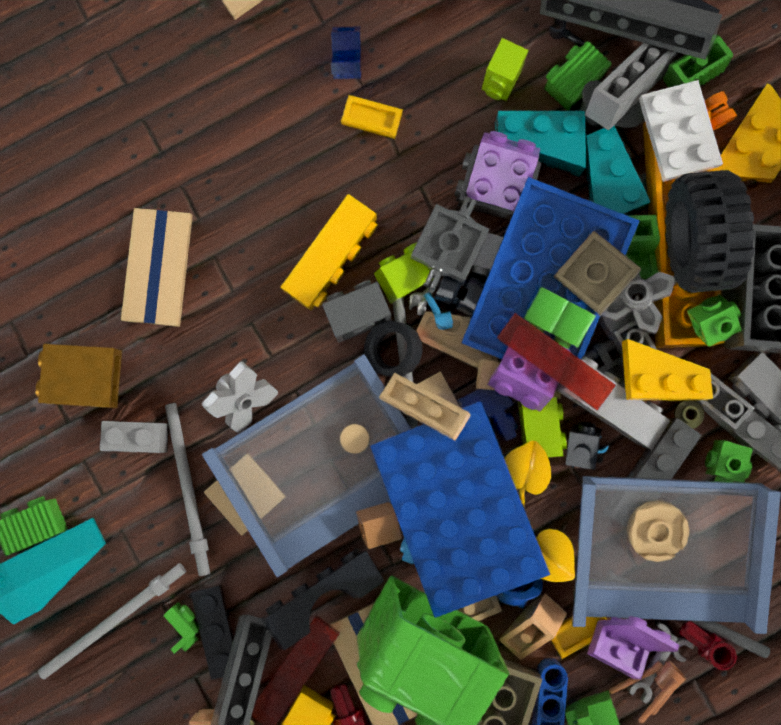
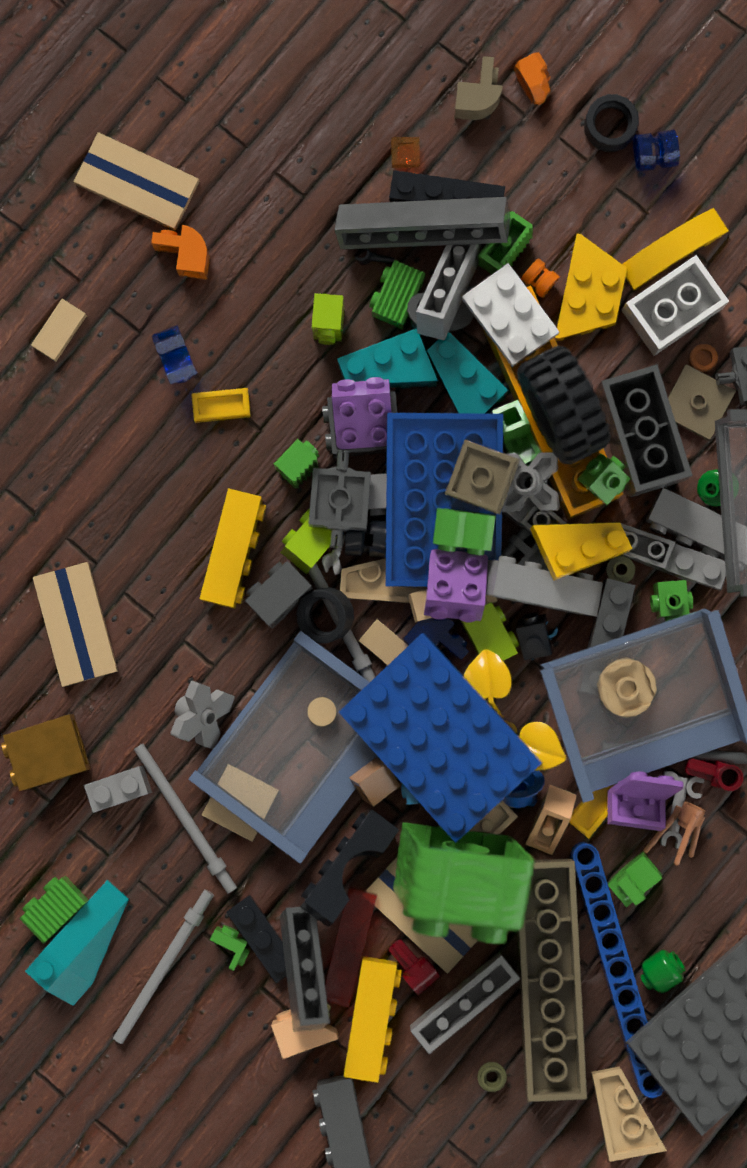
camera: 20 degrees left, 0 degrees up
tan tile [379,373,471,441] -> none
dark azure hand [424,292,453,330] -> none
clear red tile [497,313,616,411] -> none
none -> bright green brick [274,439,320,488]

